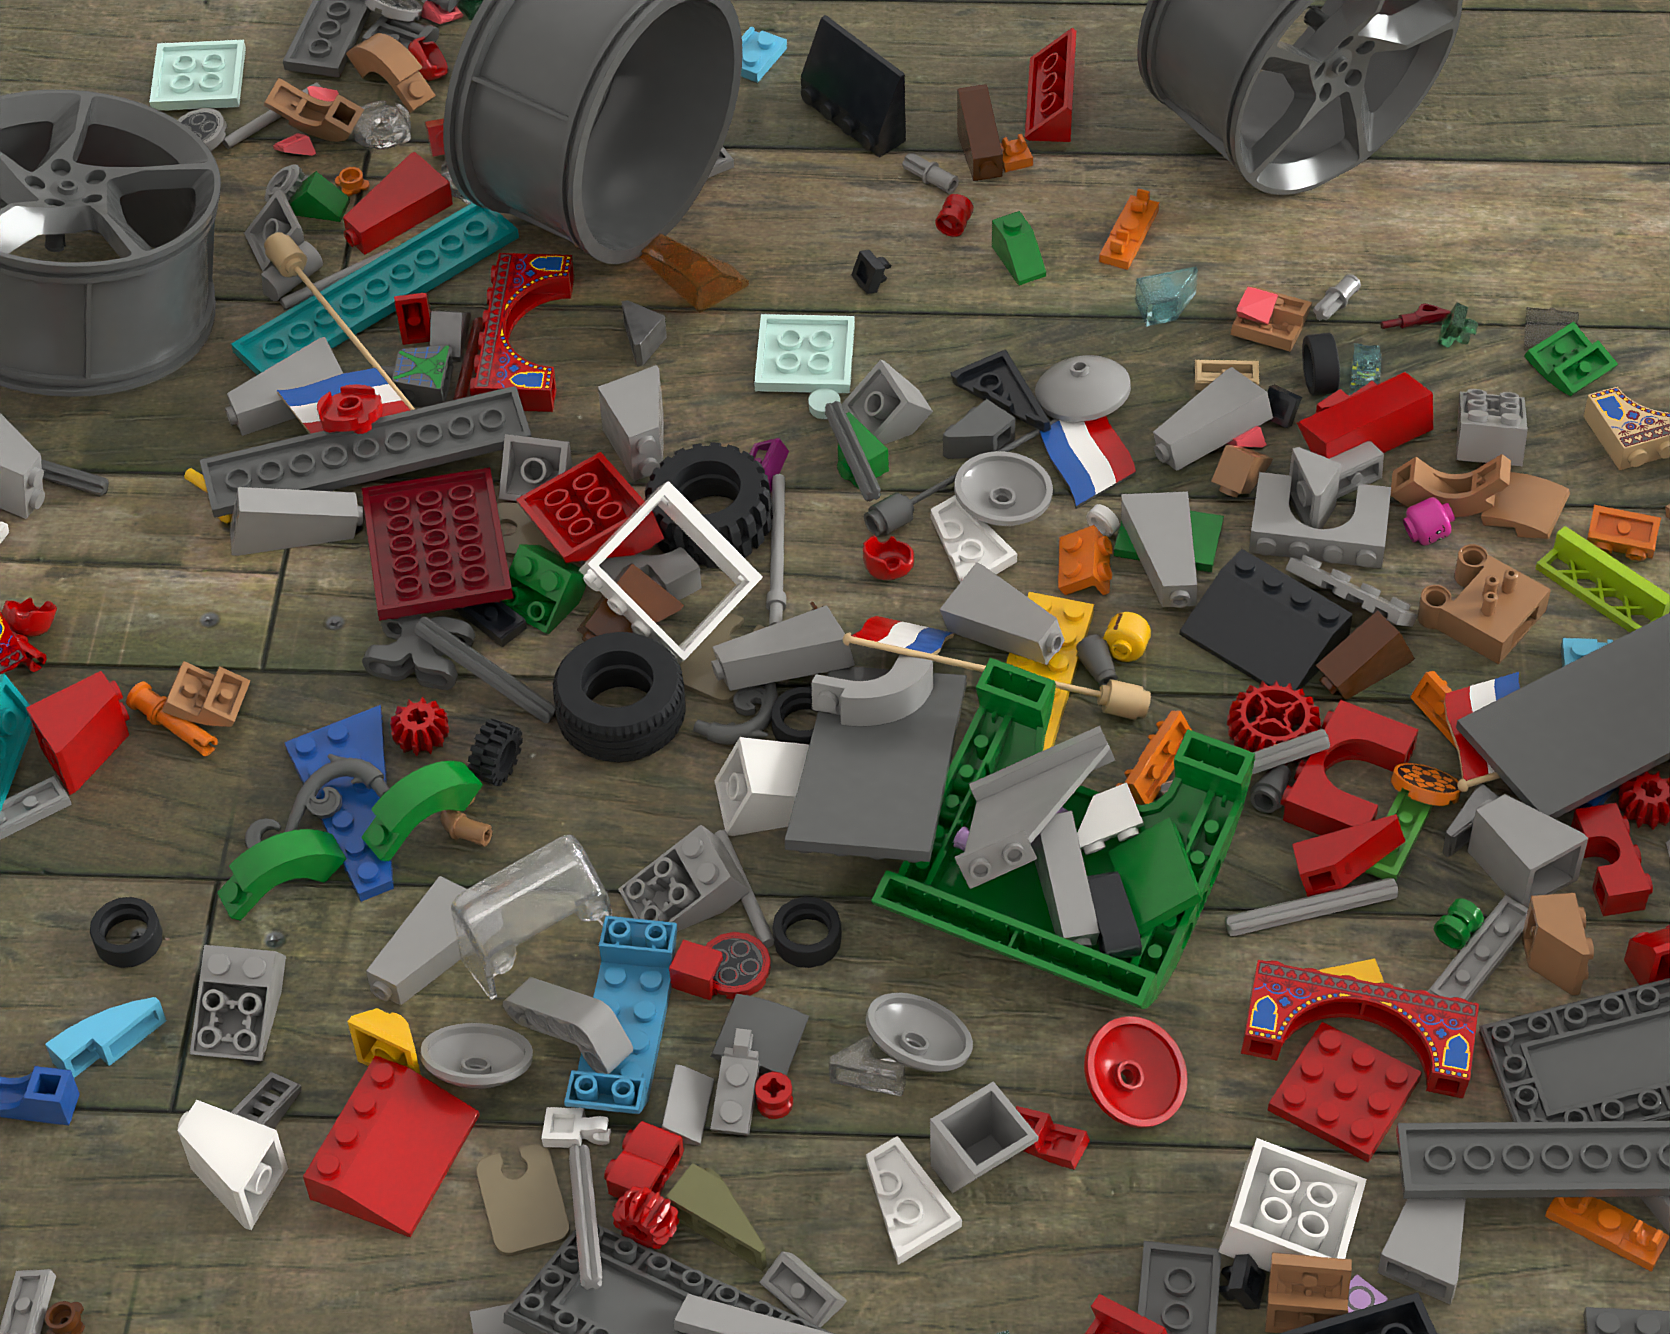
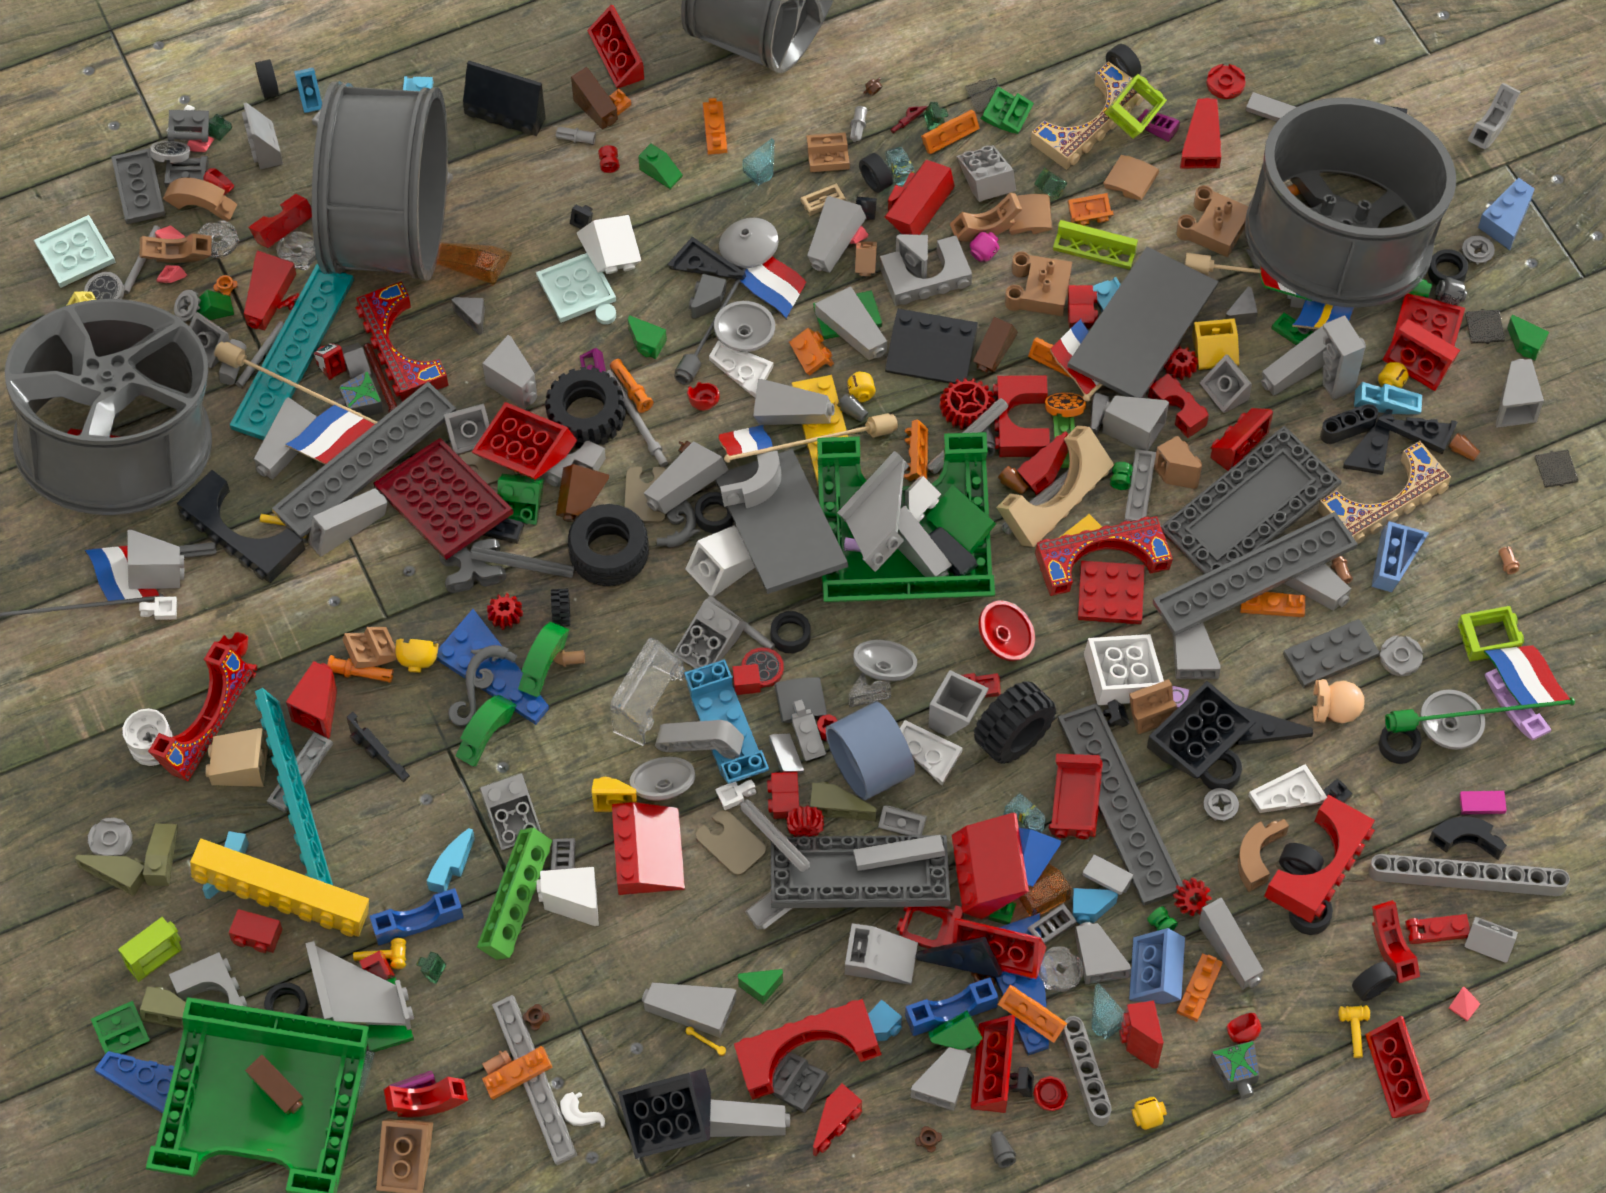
camera: 30 degrees left, 10 degrees up
black tyre [90,897,162,968] -> none
red plate [317,384,383,434] -> none
light grey slope [366,876,503,1005] -> none
white window [579,481,762,664] -> none
dark grey axle [825,401,881,502] -> none
light grey slope [842,359,933,445] -> none
white tile [1086,504,1120,537] -> none
coral slope [1236,286,1278,325] -> none
light grey wing [1285,555,1418,627] -> none
light grey slope [1330,441,1384,498] -> none
none -> black arch [177,470,305,583]
none -> red plant [277,293,299,311]
none -> black wing [346,712,410,782]
none -> yellow cylinder [395,639,439,673]
none -> bright green brick [477,828,552,960]
none -> white slope [577,215,641,274]
none -> orange pin [610,359,654,413]
none -> sand blue wheel [826,701,915,801]
none -> reddish brown plate [863,77,883,96]
none -> orange plate [921,110,980,154]
none -> black tyre [974,681,1056,764]
none -> tan arch [996,426,1114,547]
none -> dark orange cone [998,466,1029,495]
none -> clear green panel [1034,167,1067,199]
none -> red brick [1067,285,1098,328]

